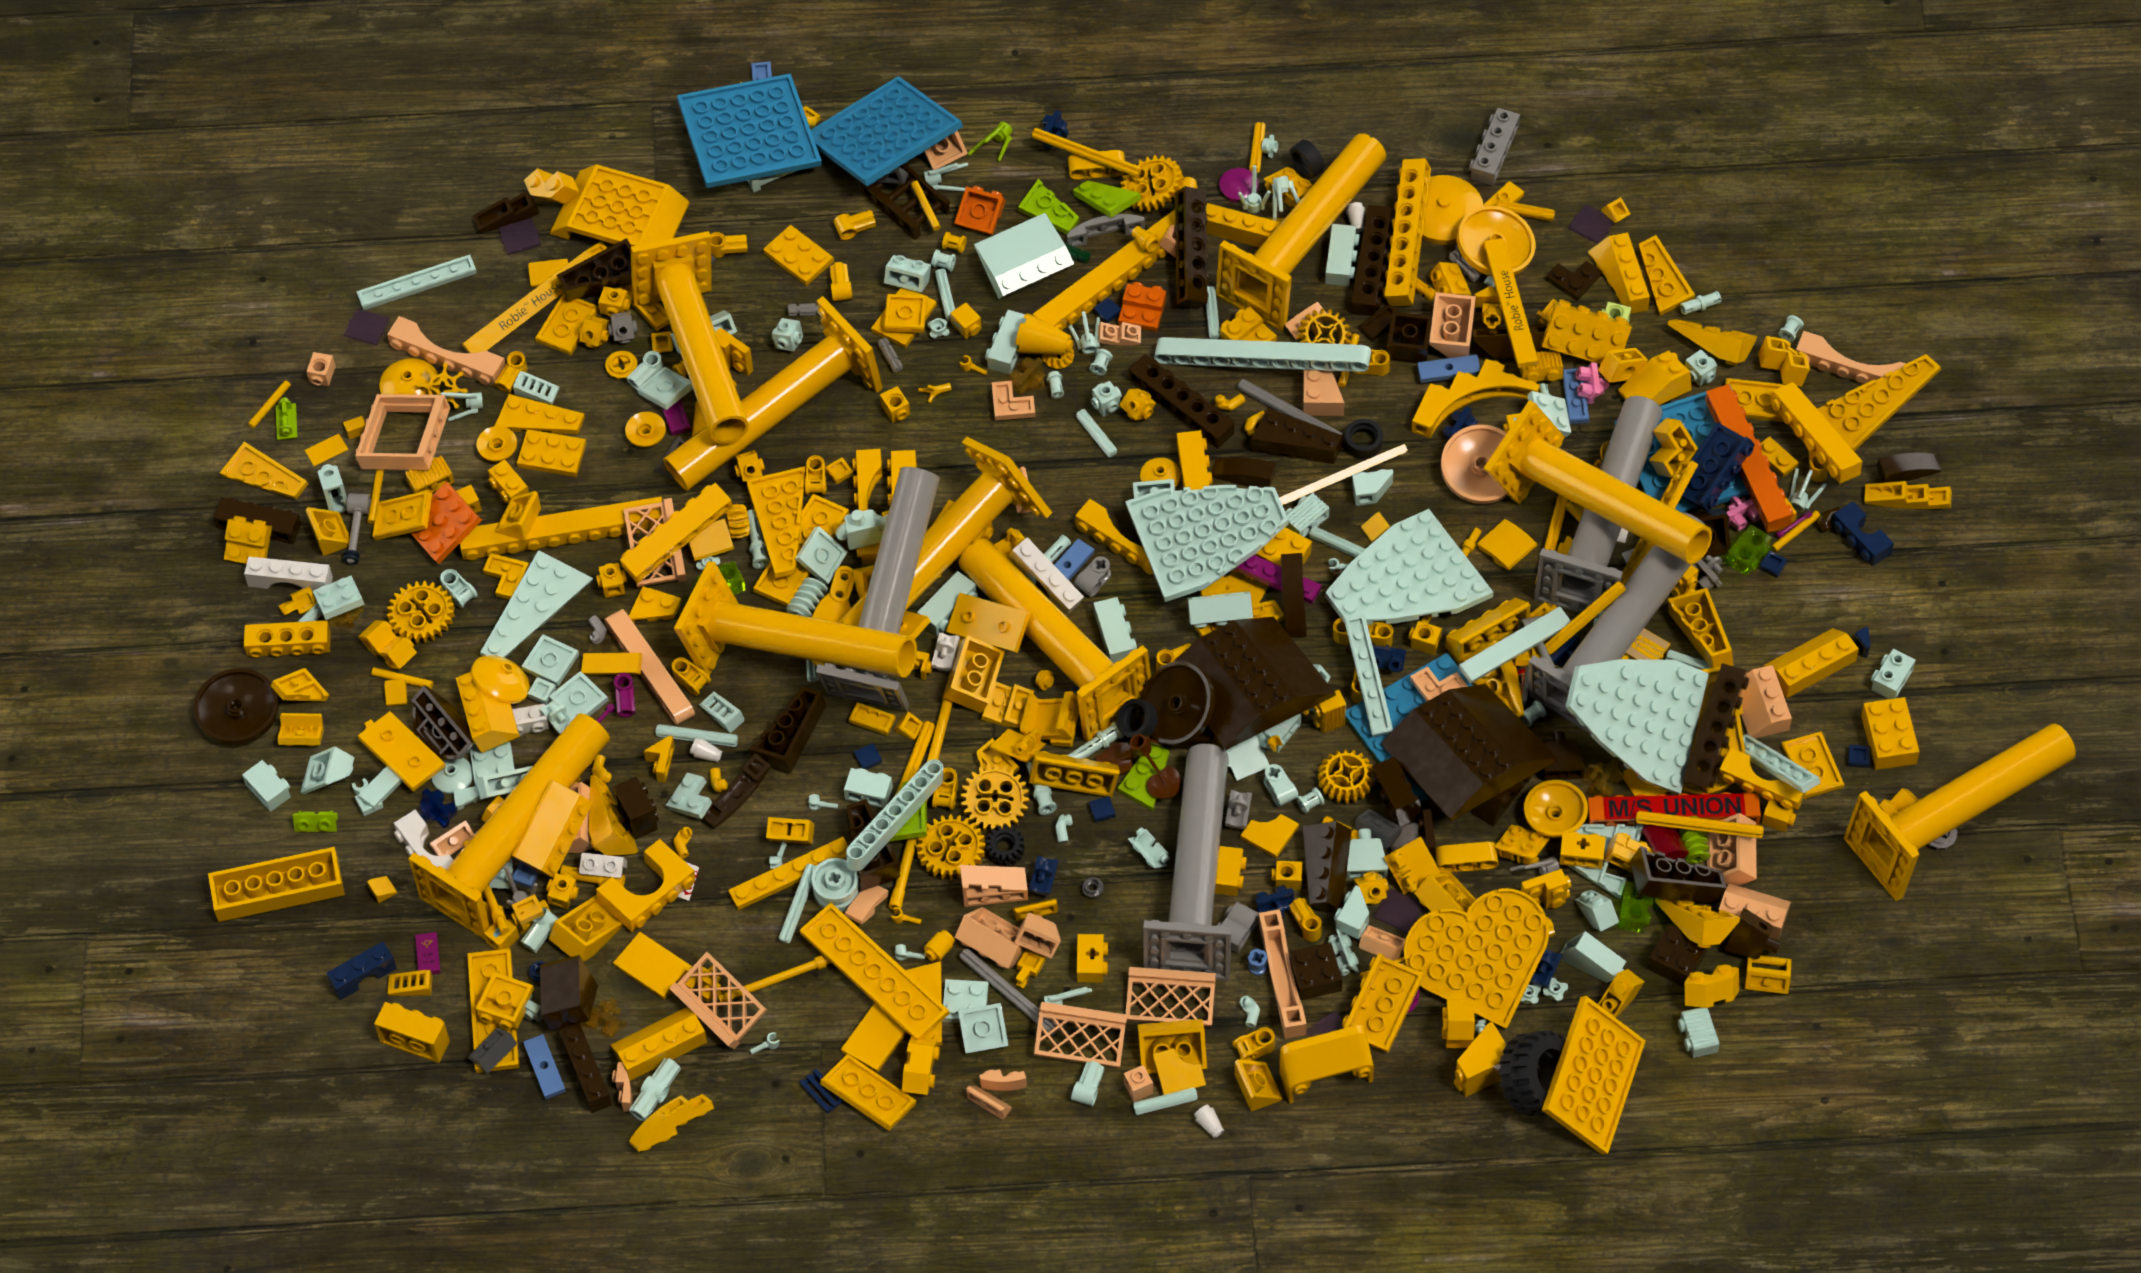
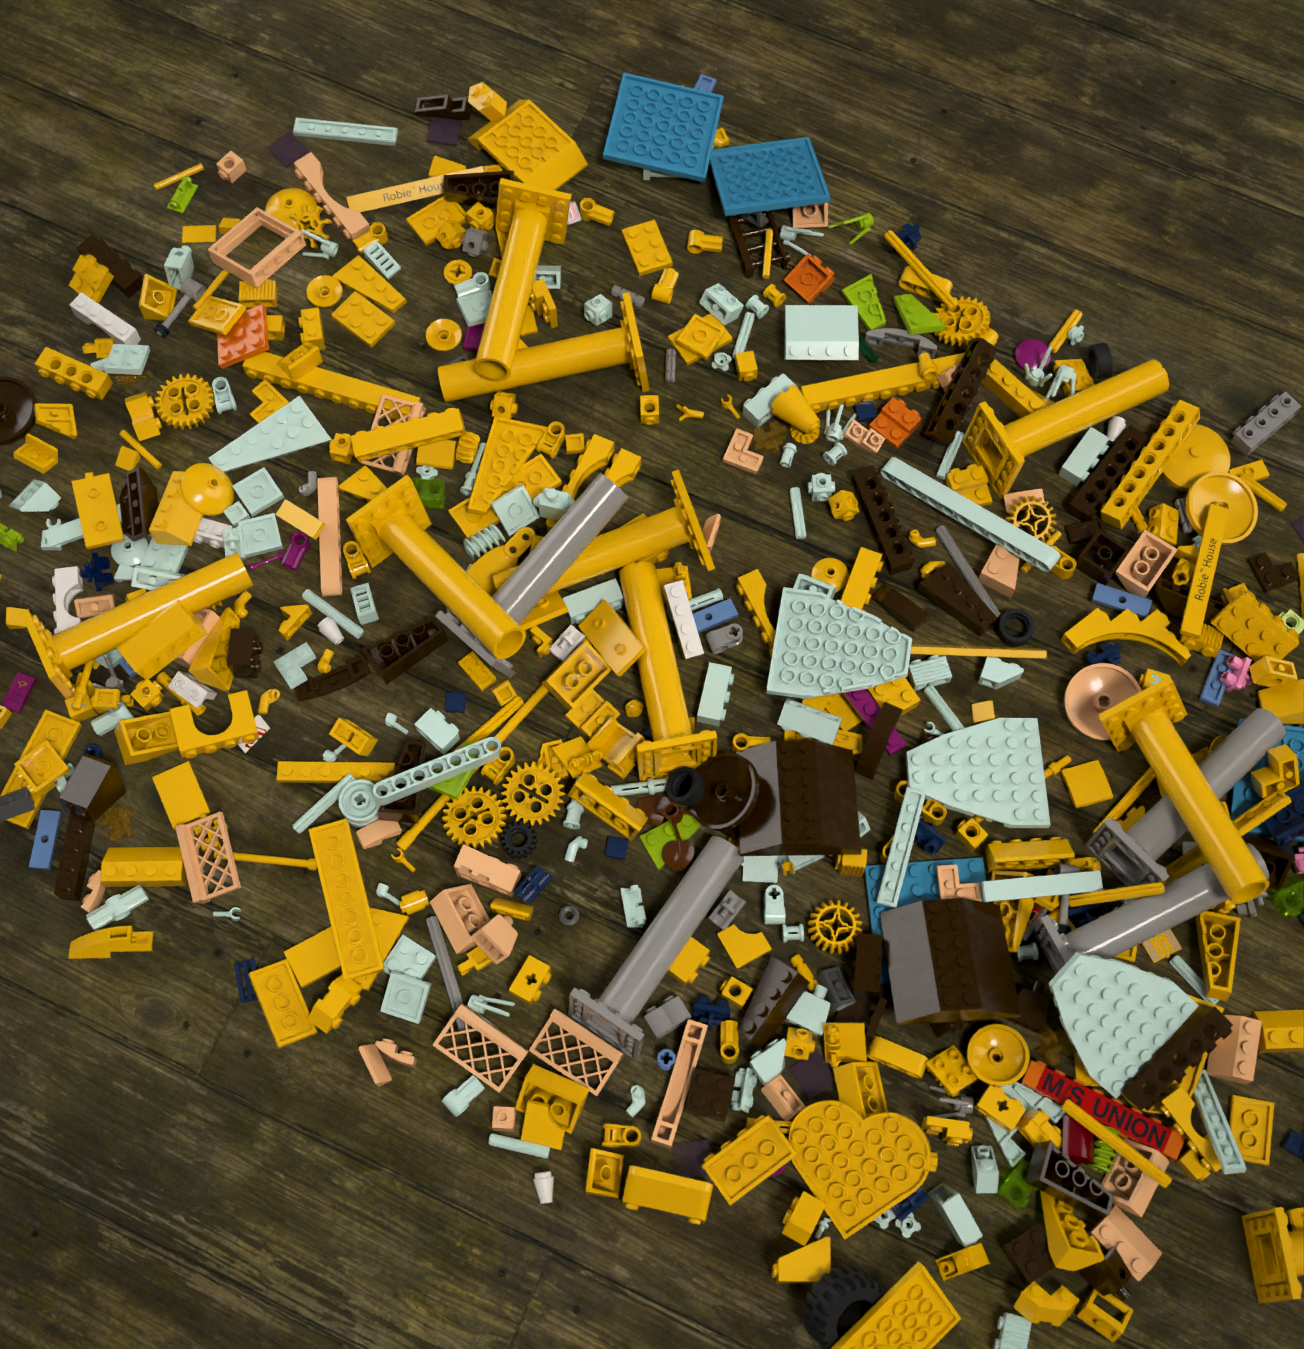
camera: 25 degrees right, 10 degrees up
yellow wing [220,442,308,500] -> none
light aqua plate [1527,383,1571,437] -> none

